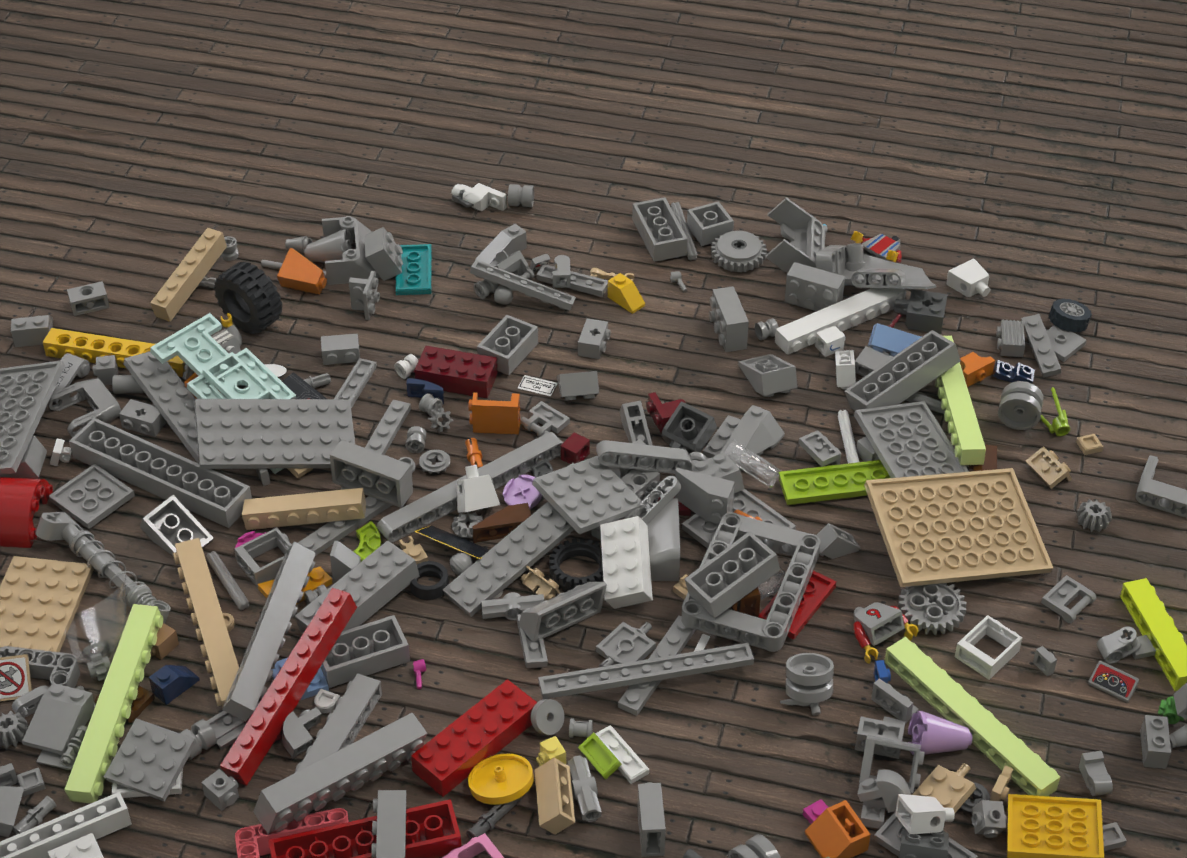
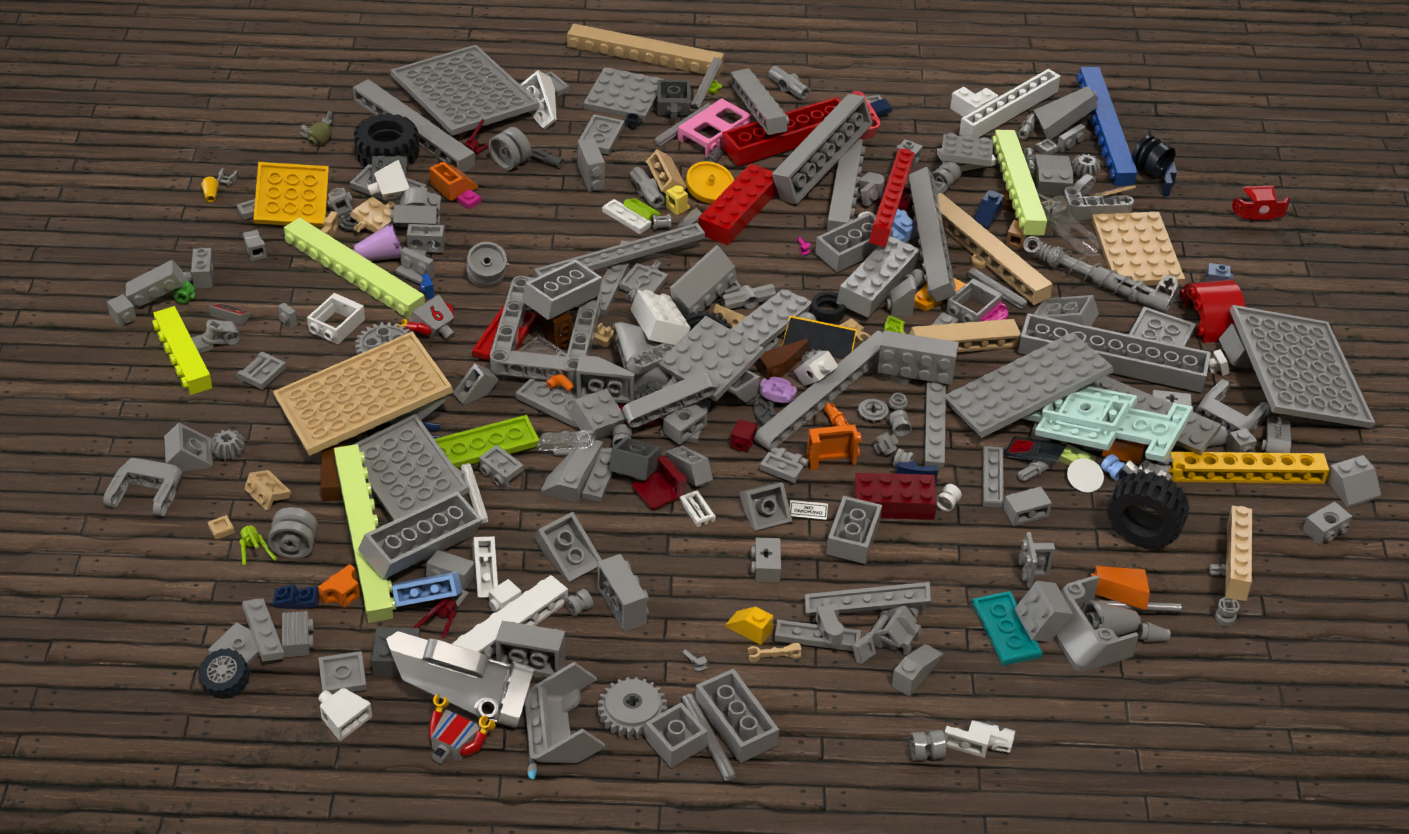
camera: 165 degrees right, 0 degrees up
none -> light grey slope [164,423,213,472]
none -> light grey plate [318,651,367,694]
none -> white tile [680,490,716,527]

